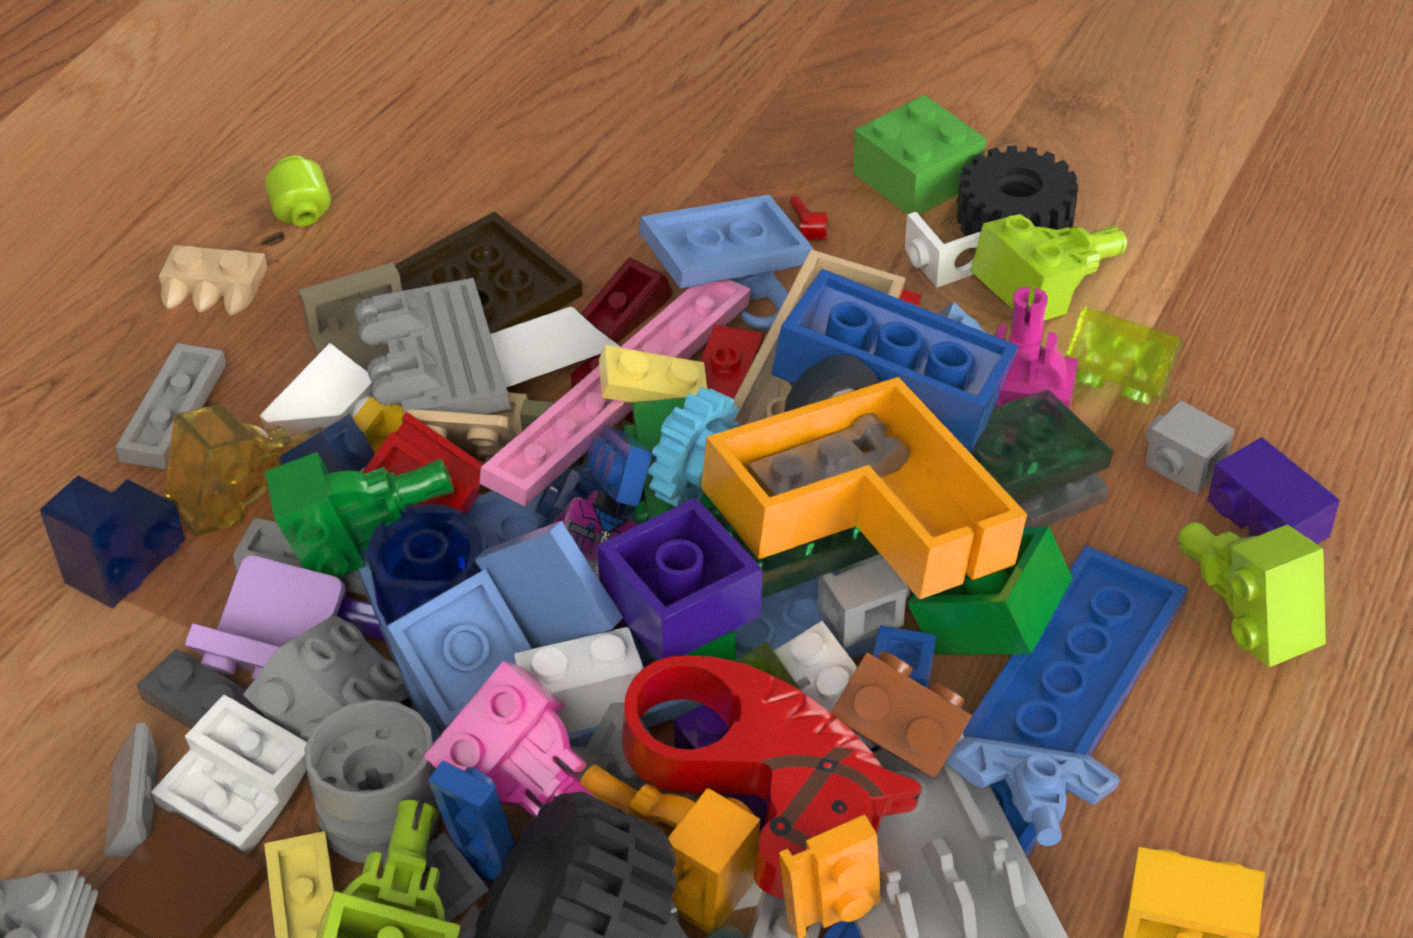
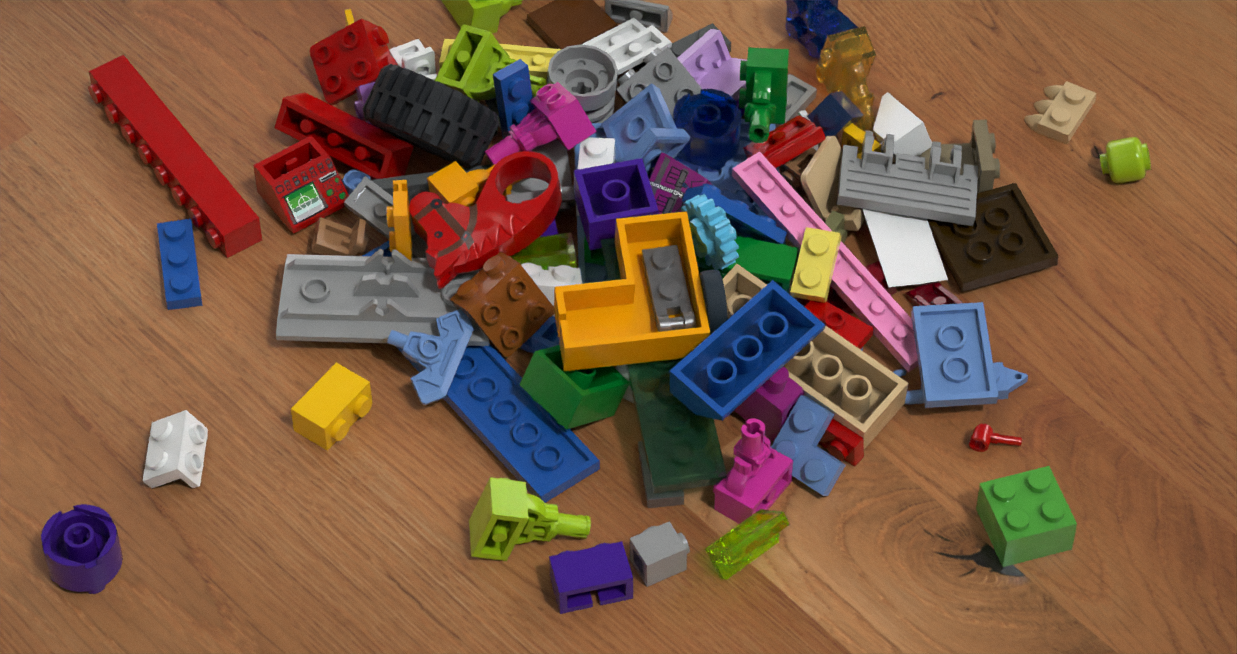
camera: 110 degrees right, 5 degrees up
light grey plate [115,343,226,470] -> none
white bracket [905,212,981,288] -> none
black tyre [957,145,1078,236] -> none
lime brick [970,214,1127,321] -> none

